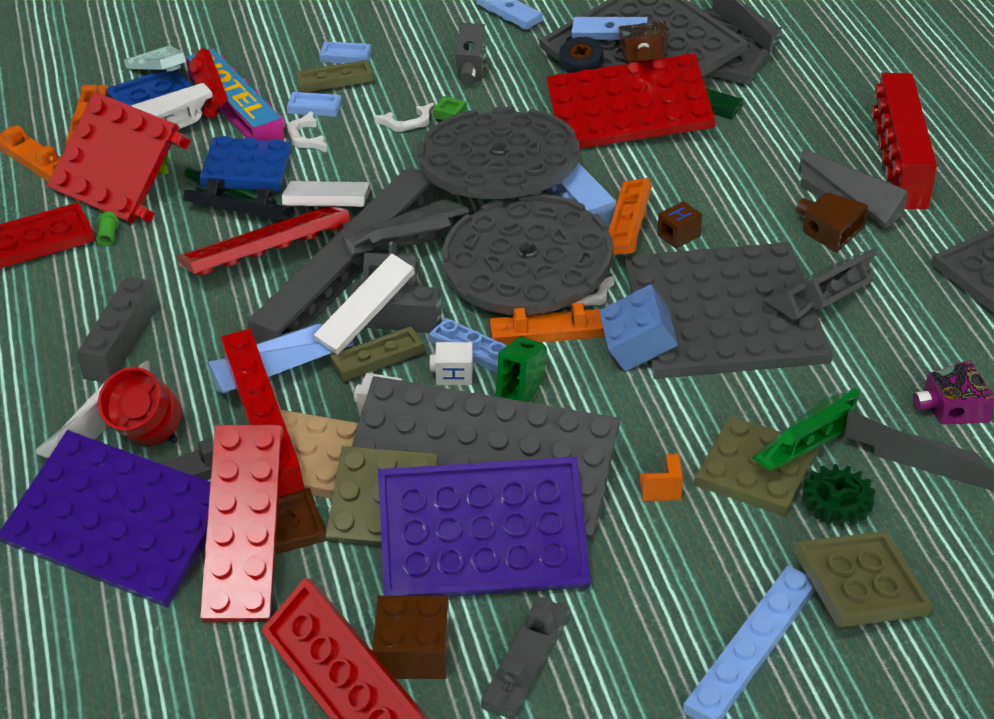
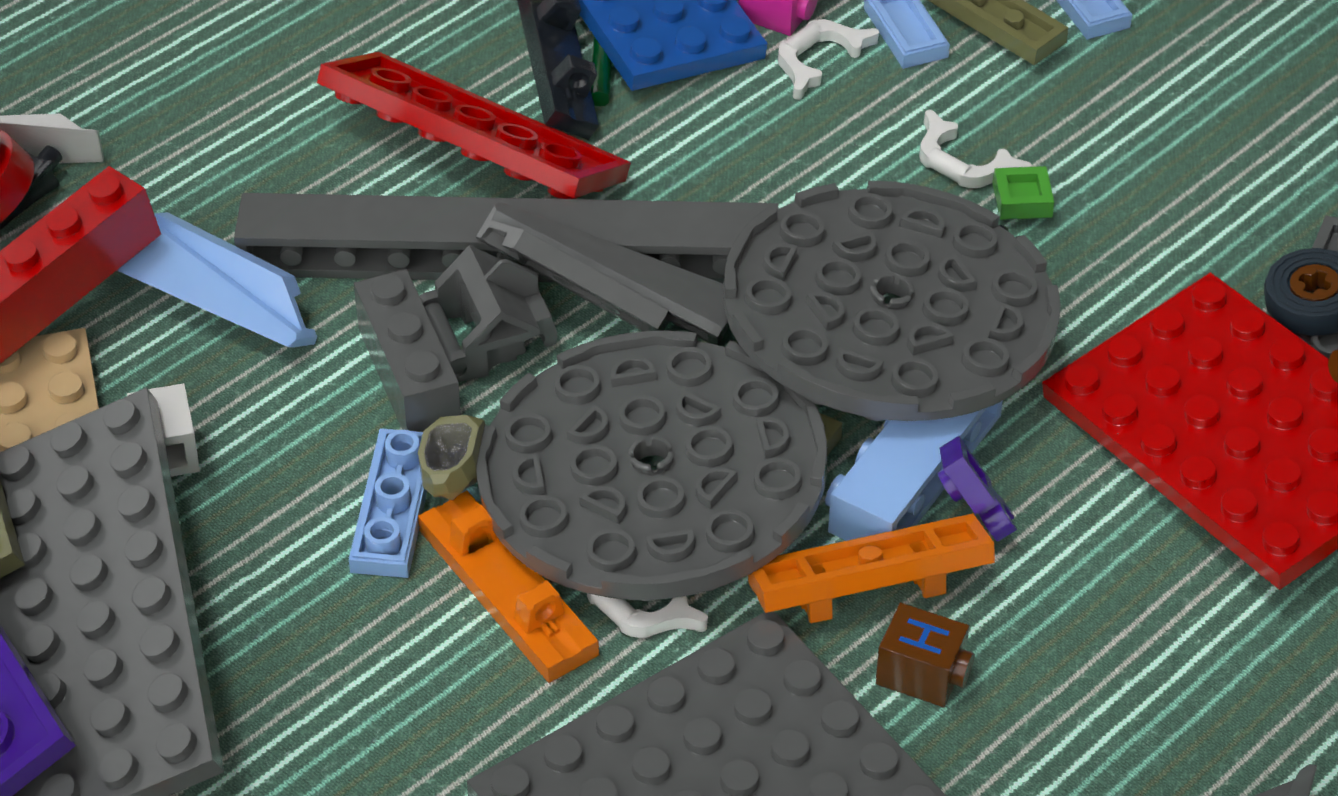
camera: 60 degrees right, 5 degrees up
dark grey brick [77,277,158,382] -> none
white tile [282,181,370,207] -> none
white tile [314,253,415,355] -> none
olive plate [330,326,425,382] -> none
white brick [430,342,473,385] -> none
dark grey torso [456,23,487,84] -> none
green torso [495,337,547,402] -> none
medium blue brick [599,284,678,372] -> none
none -> olive rock [418,415,486,500]
none -> dark purple plate [938,436,1017,542]

